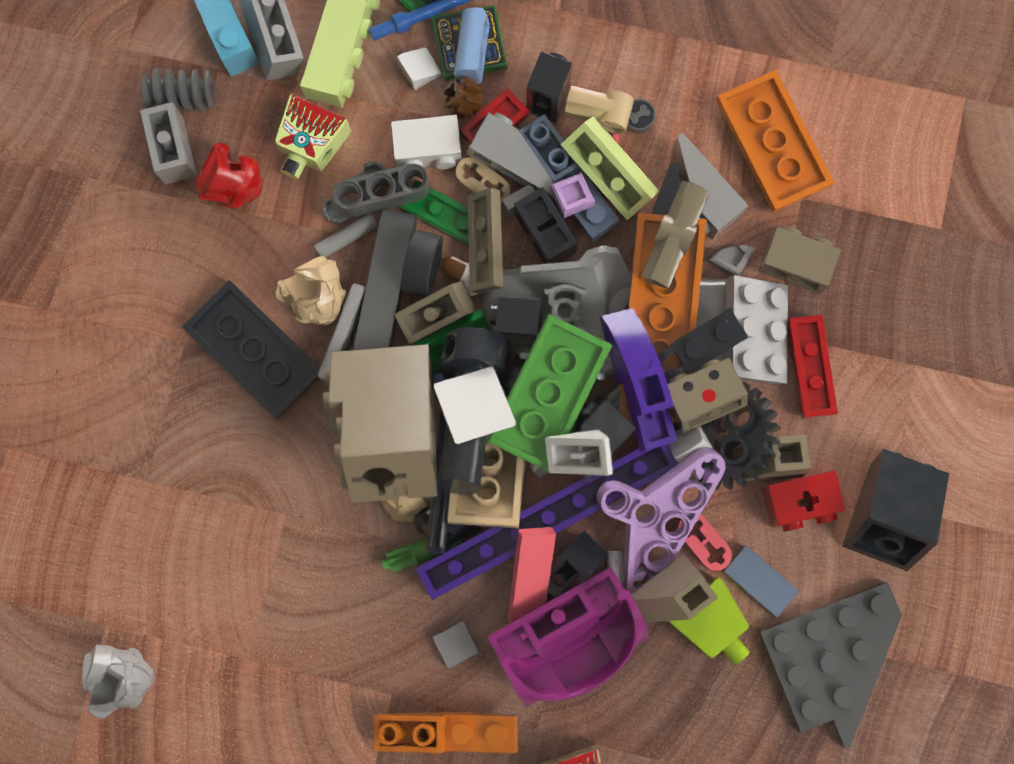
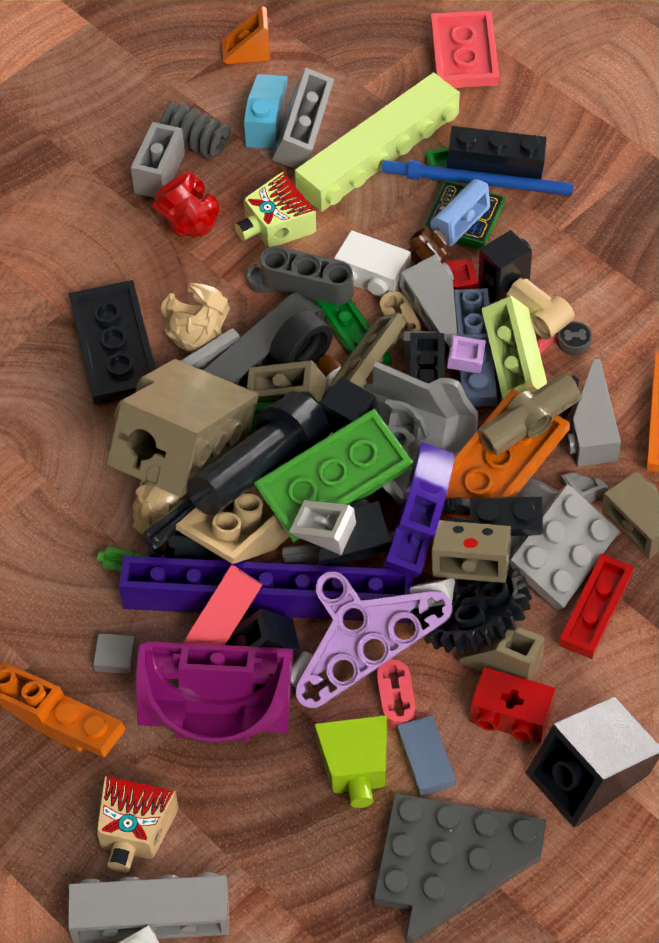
camera: 30 degrees right, 25 degrees down
light grey piece [314,213,379,258] -> none
white slope [397,47,442,90] -> none
white sticker [434,367,516,444] -> none
dark tan slope [631,554,718,622] -> none

